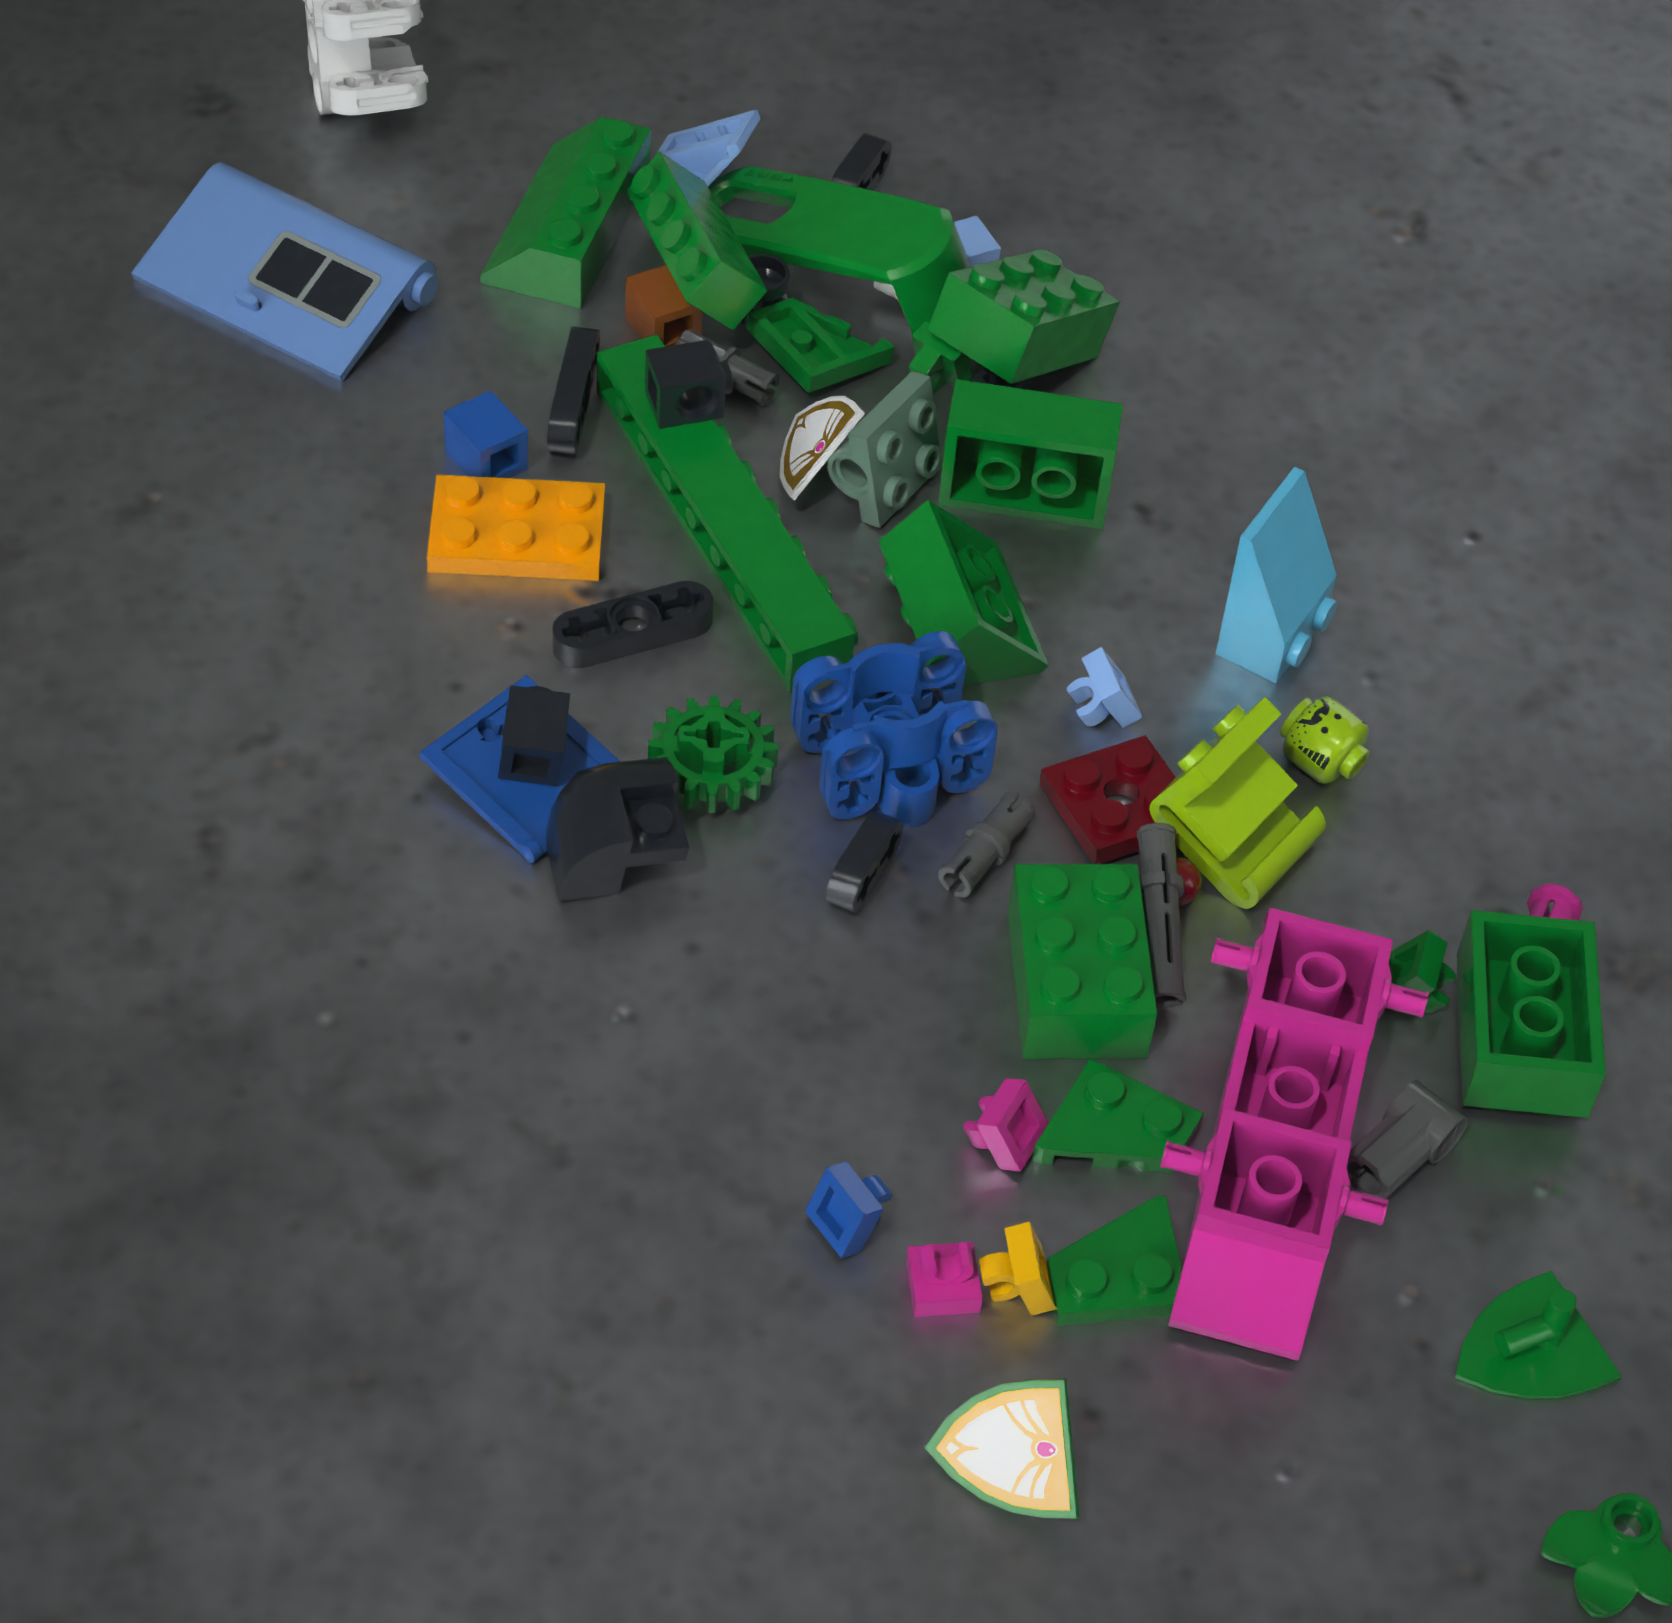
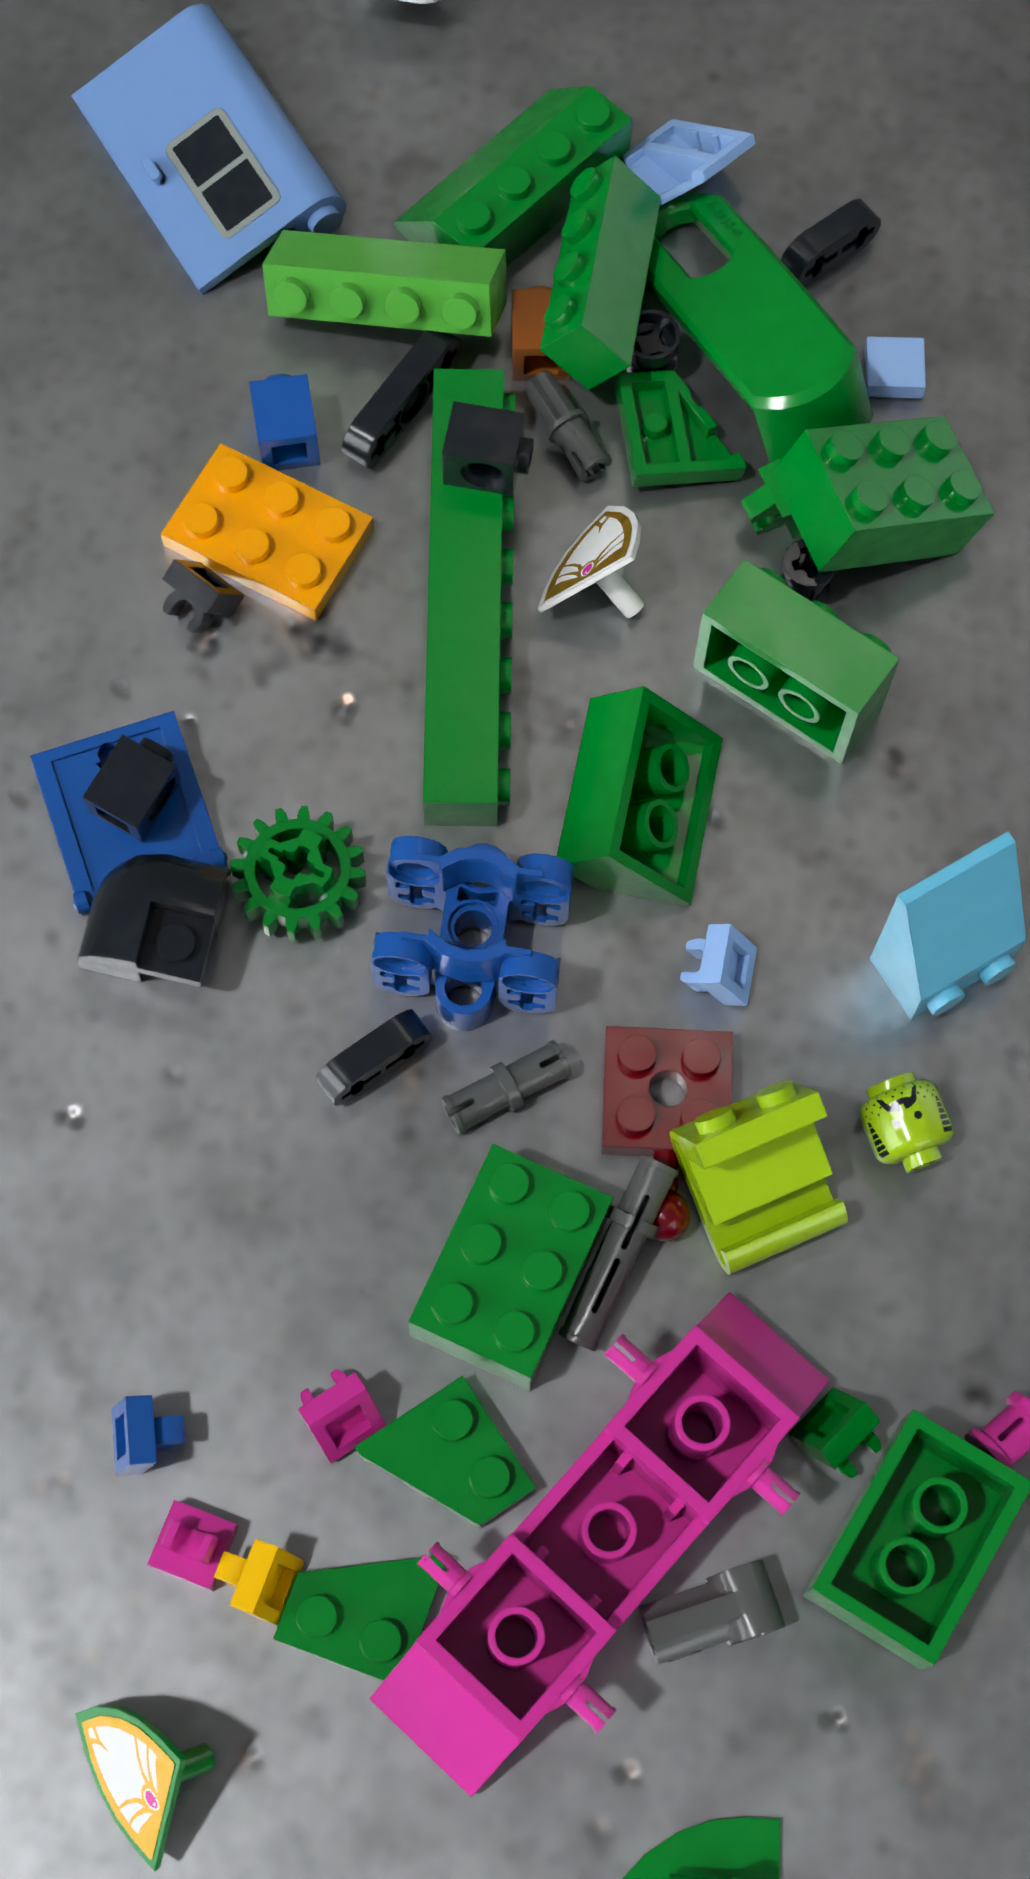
camera: 30 degrees right, 20 degrees up
black beam [552,581,713,668] -> none
sand green plate [827,371,942,528] -> none
none -> black tile [162,559,245,633]
none -> bright green brick [263,230,507,337]

